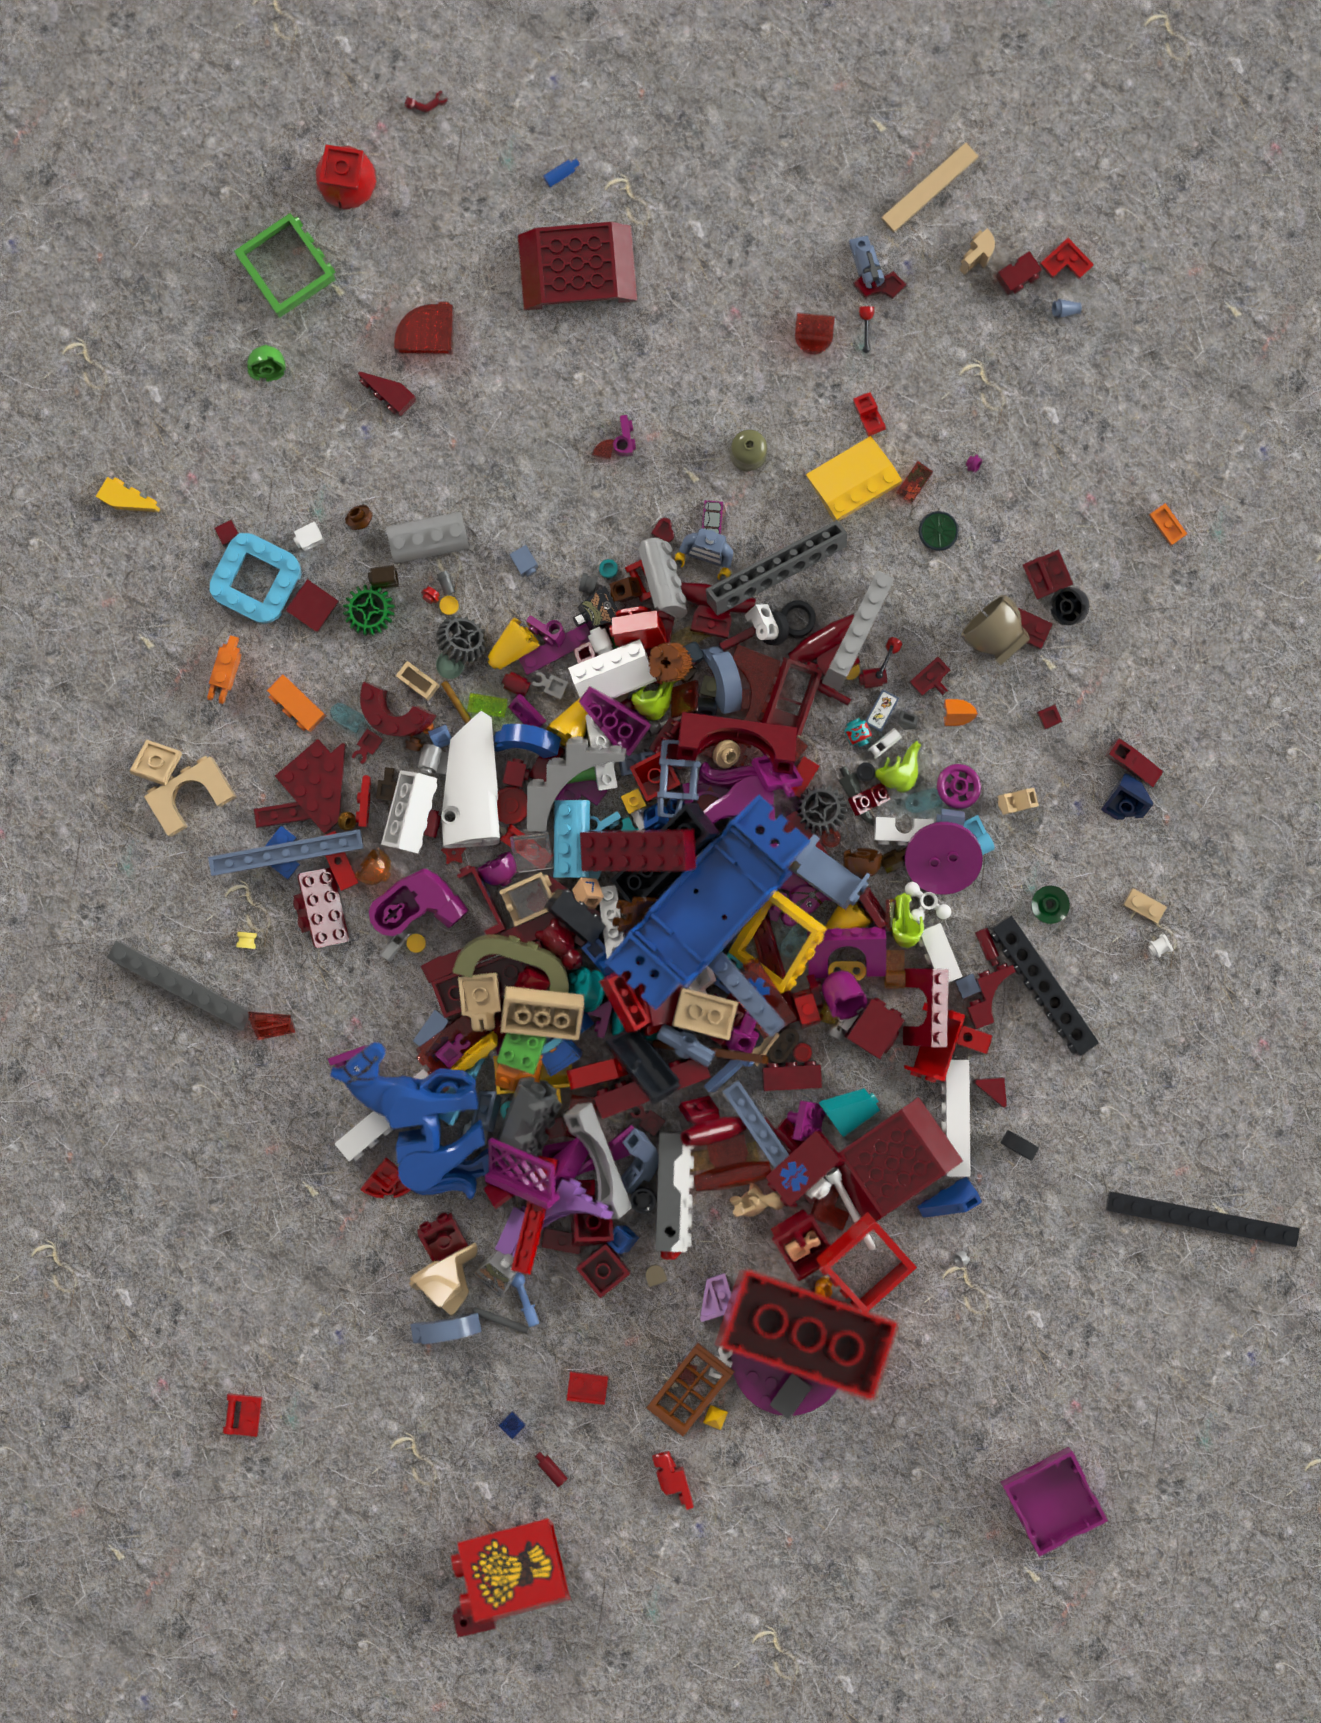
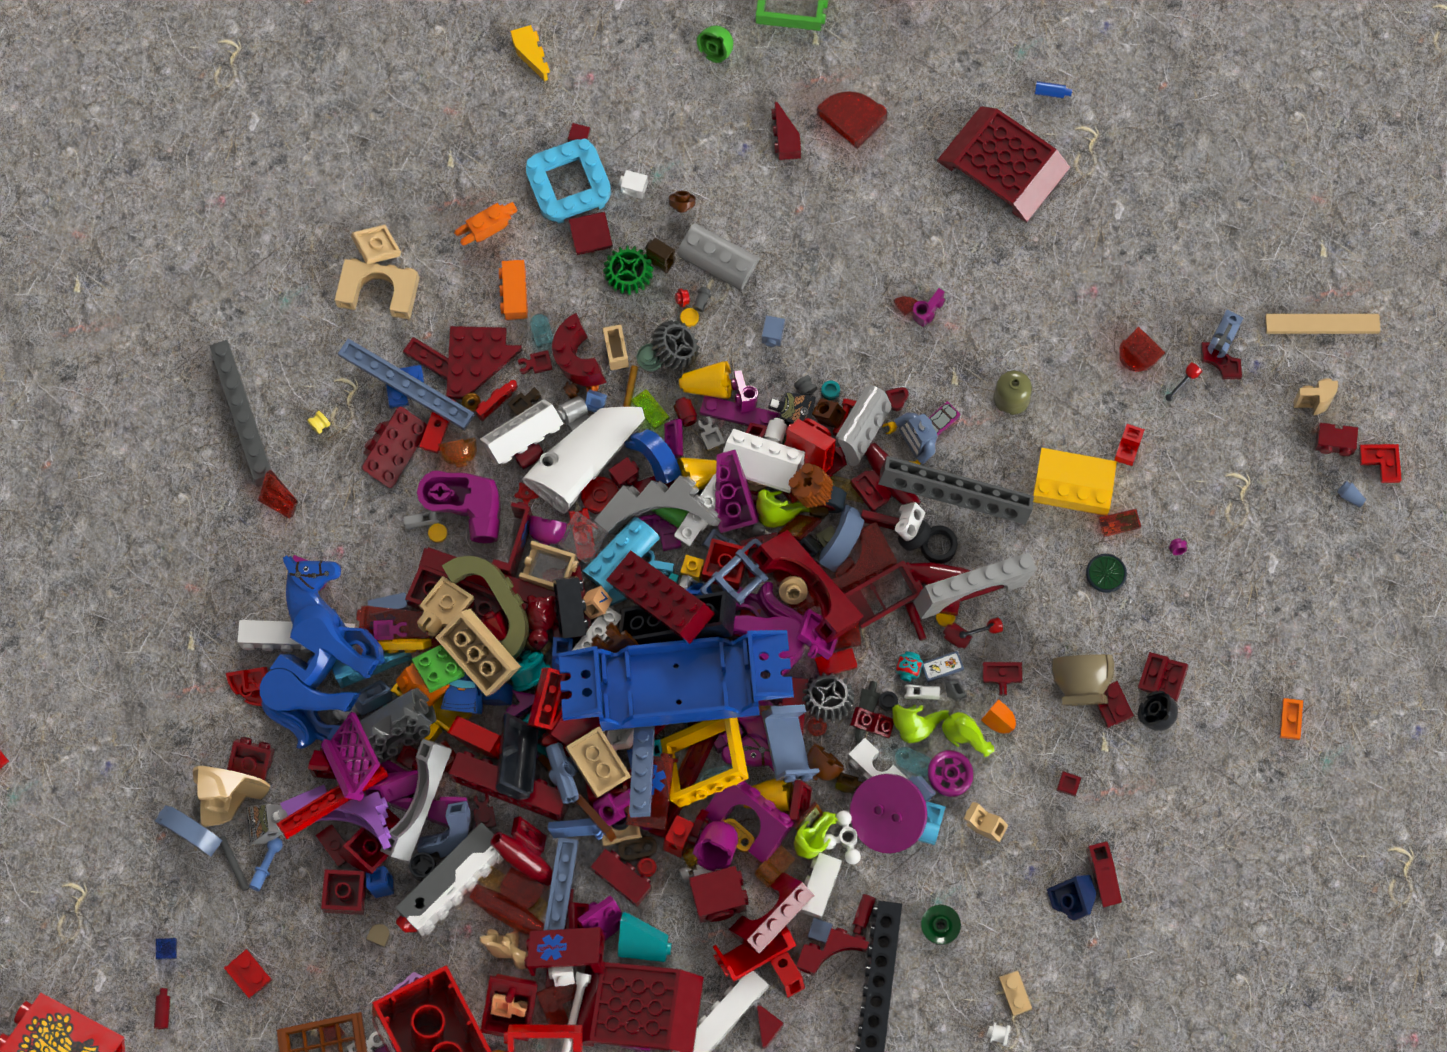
camera: 45 degrees right, 15 degrees down
none -> lime piece [942,712,995,757]

